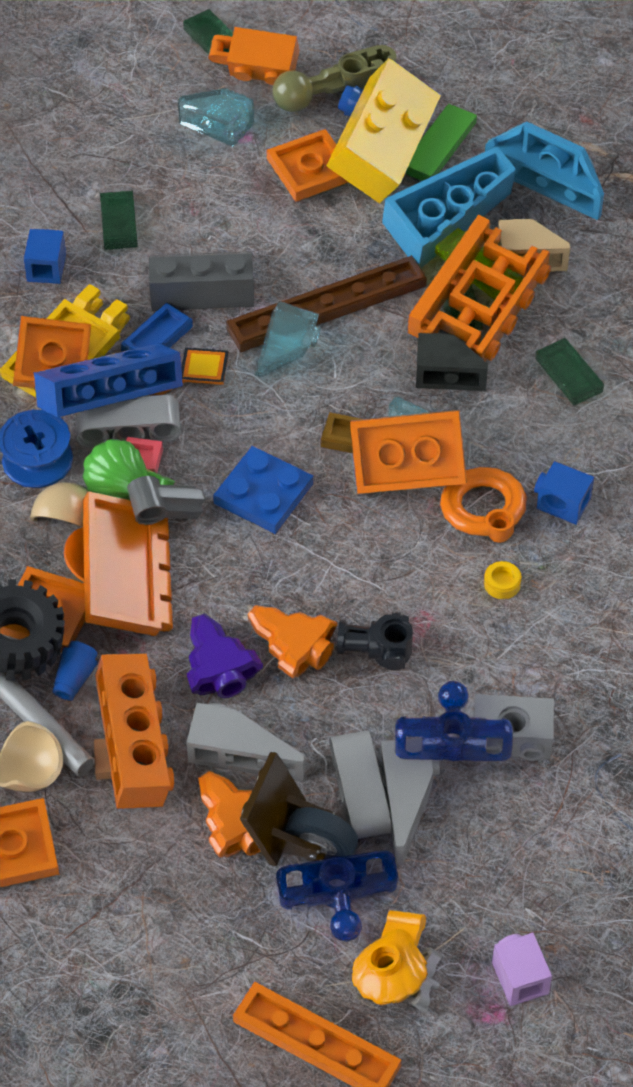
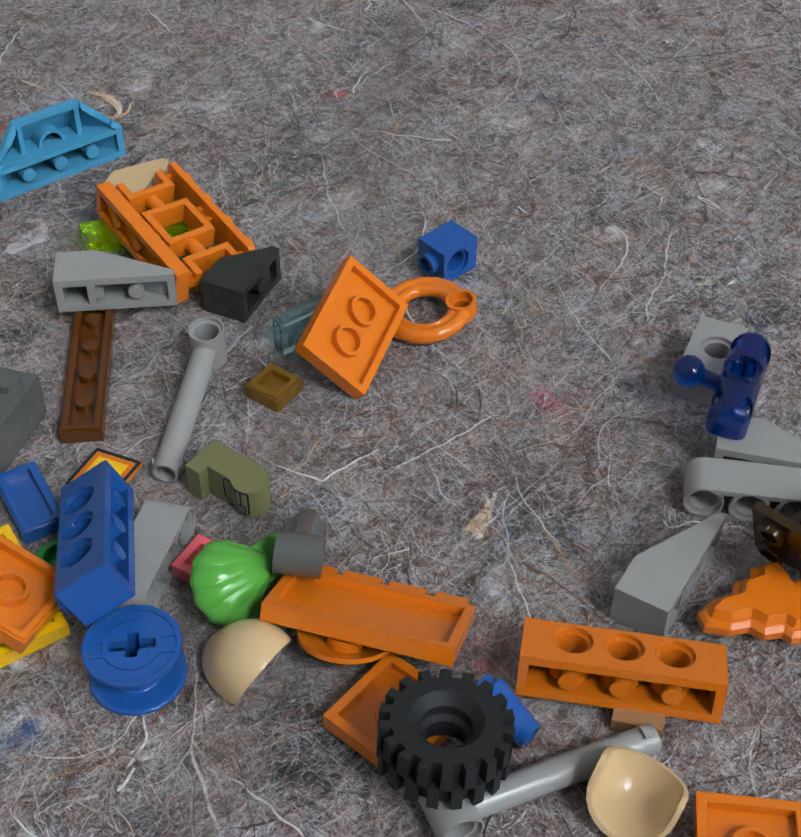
camera: 70 degrees left, 10 degrees down
dark purple rock [186,613,263,698] -> none
blue plate [213,446,313,534] -> none
orange rock [247,605,338,678] -> none
clear light blue slope [255,301,321,377] -> none
black connector [337,613,413,670] -> none
dark azure wedge [382,146,516,268] -> none
yellow tile [484,561,522,599] -> none
clear green tile [535,338,604,406] -> none
none -> light grey slope [52,250,178,313]
none -> light grey piece [151,316,228,483]
none -> olive leg [185,439,272,517]

